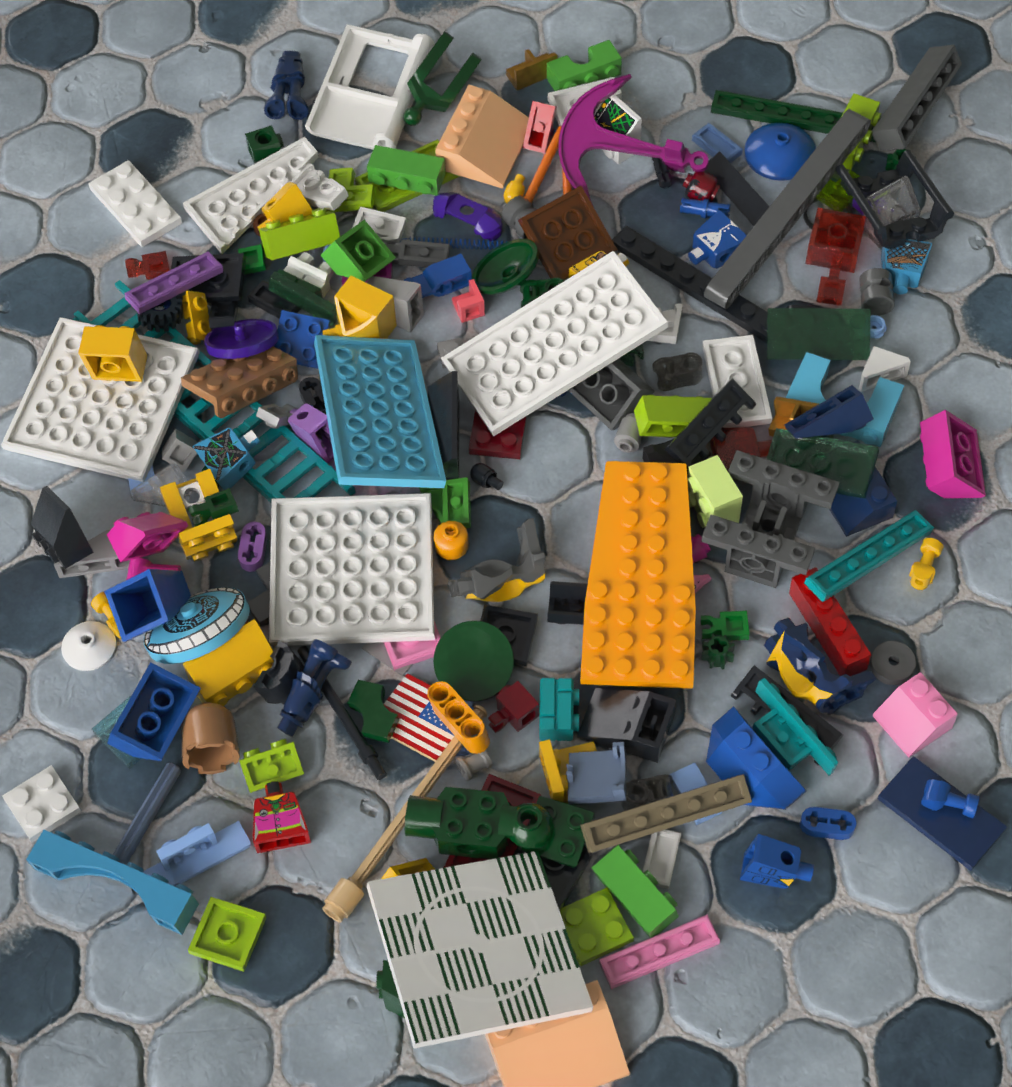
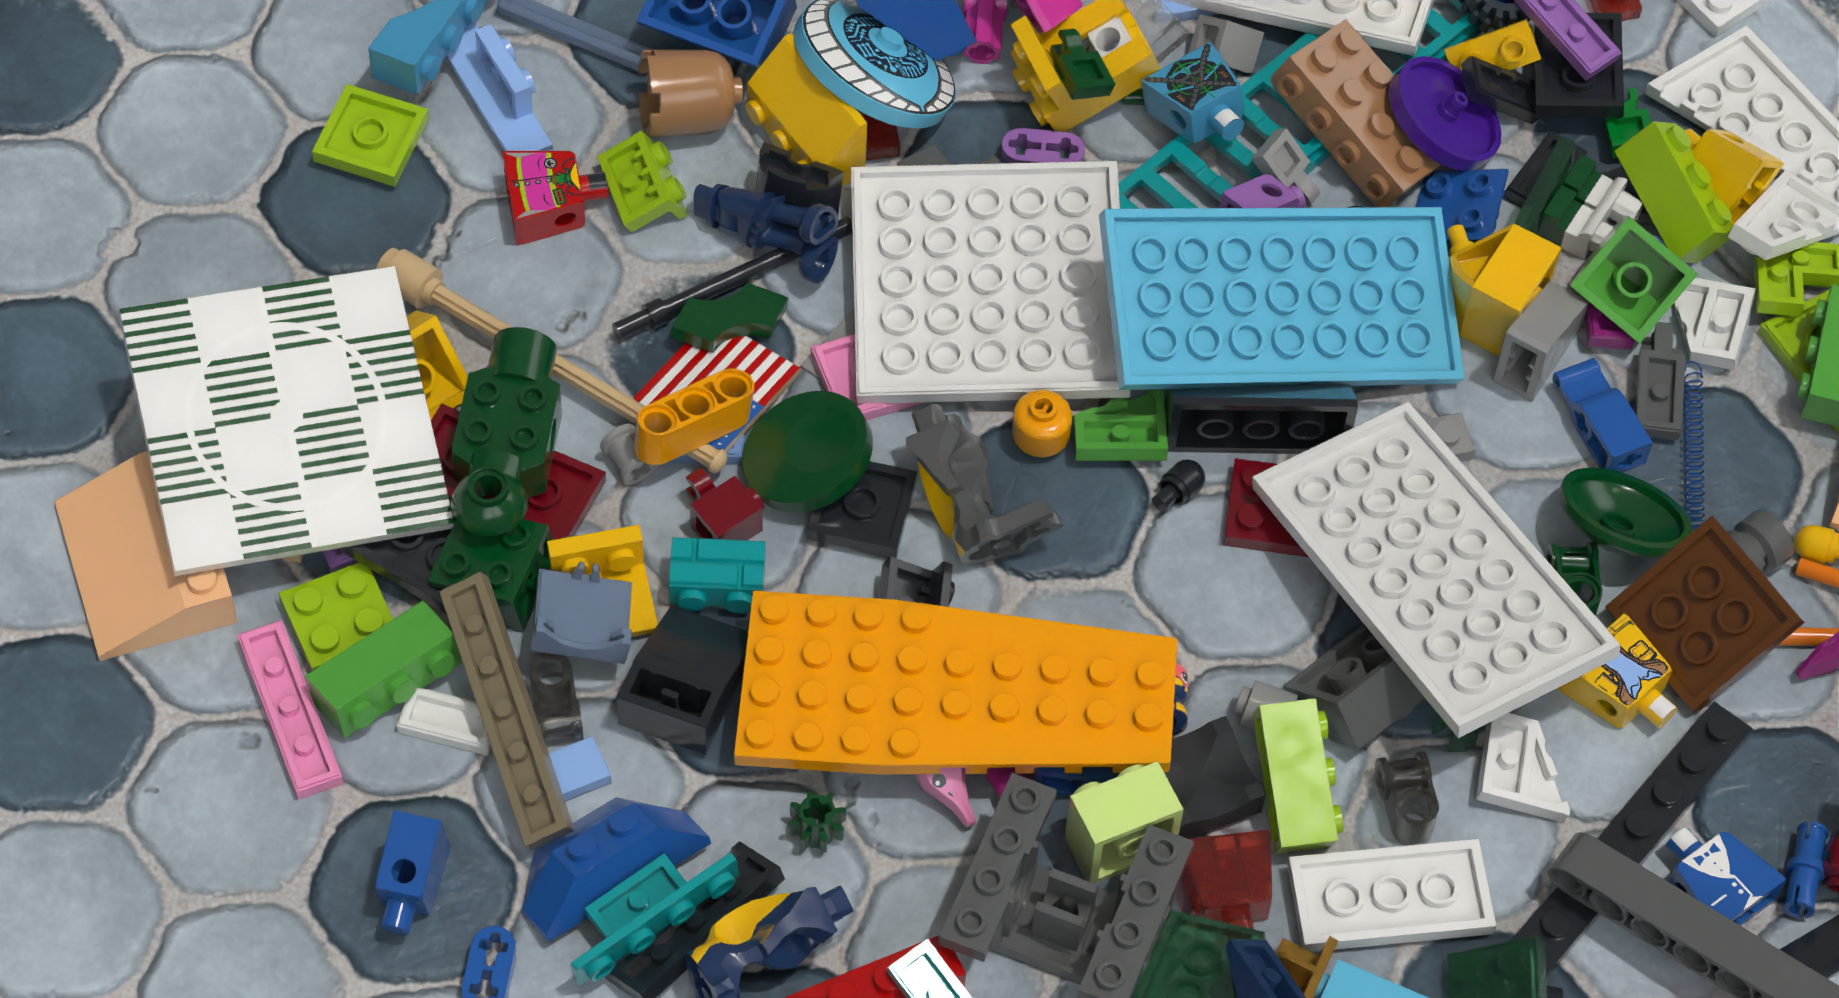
camera: 85 degrees right, 0 degrees up
dark purple piece [433,192,503,242] -> none
coral panel [452,279,485,323] -> none
black hinge [665,378,756,473] -> none
green plate [700,611,750,641] -> none

